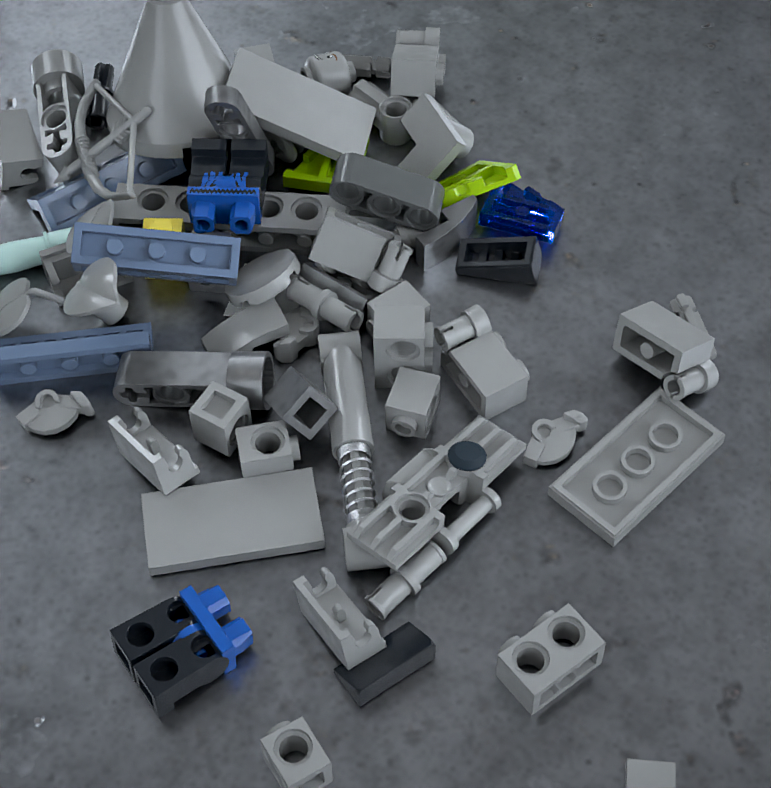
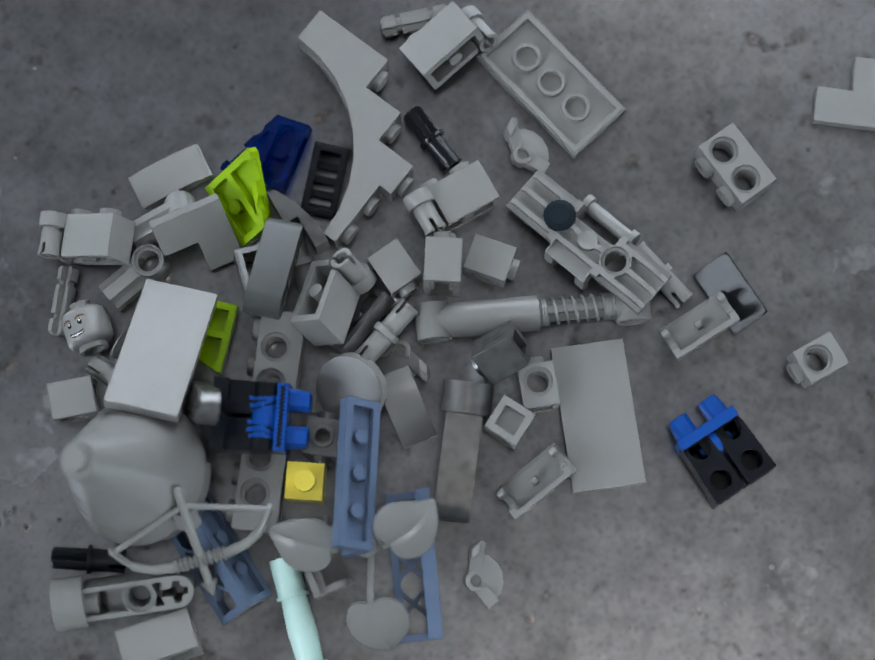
camera: 90 degrees left, 25 degrees up
none -> light grey slope [128,144,213,210]
none -> light grey arch [298,10,415,250]
none -> black axle [404,106,462,173]

